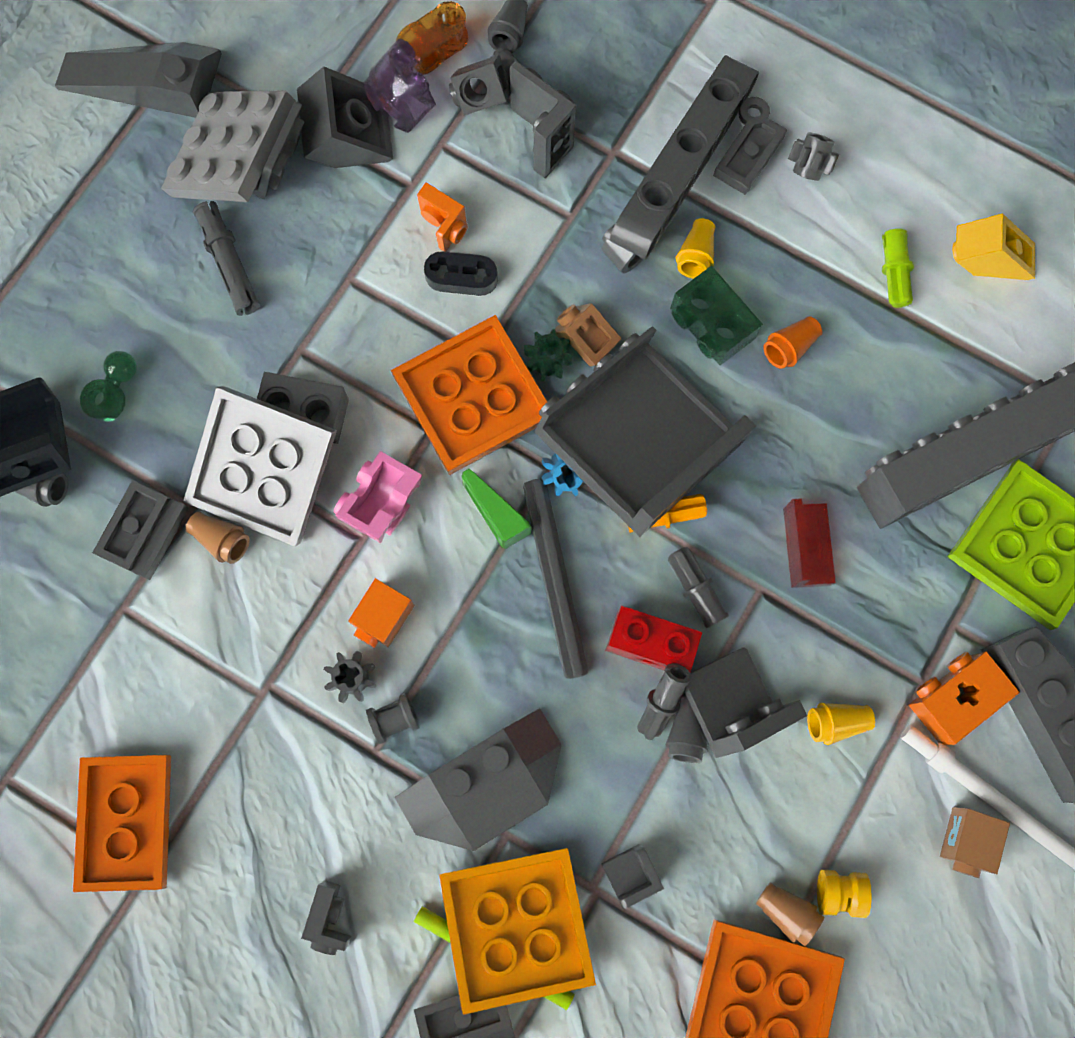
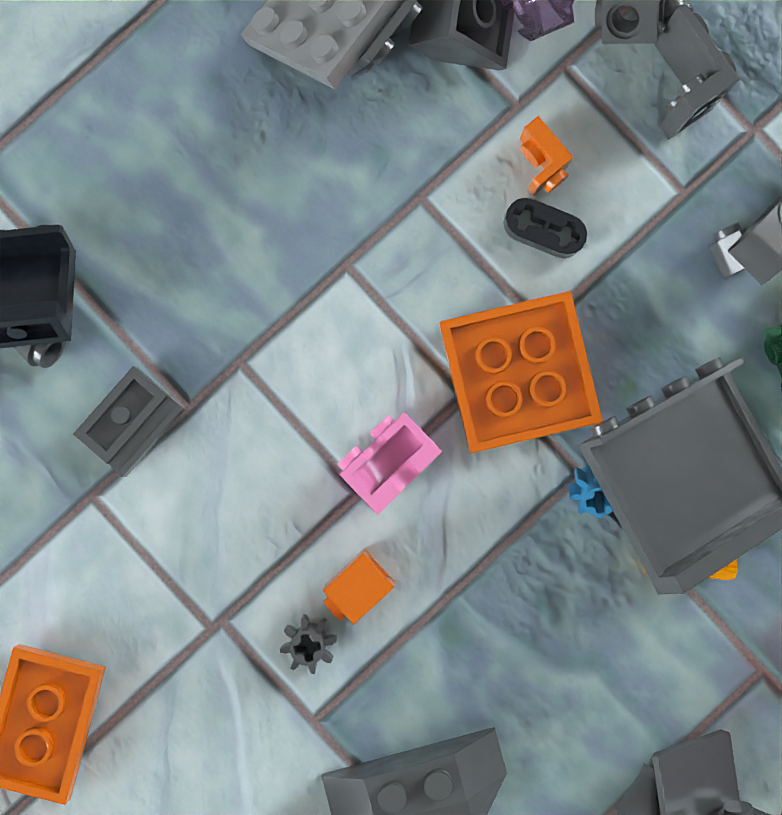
camera: 20 degrees right, 10 degrees up
clear green plate [80,351,137,422] -> none
plate [183,386,337,547] -> none
medium nougat cone [185,511,250,564] -> none
dark grey pin [193,201,260,316] -> none
dark grey brick [257,371,349,444] -> none
dark grey bush [366,693,420,744] -> none
bright green slope [461,469,532,549] -> none
dark grey axle [523,479,588,679] -> none
clear green gear [524,329,573,381] -> none
medium nougat bracket [551,303,622,366] -> none
red brick [605,605,703,673] -> none
dark grey axle [637,663,691,740] -> none
dark grey axle [668,547,729,628] -> none

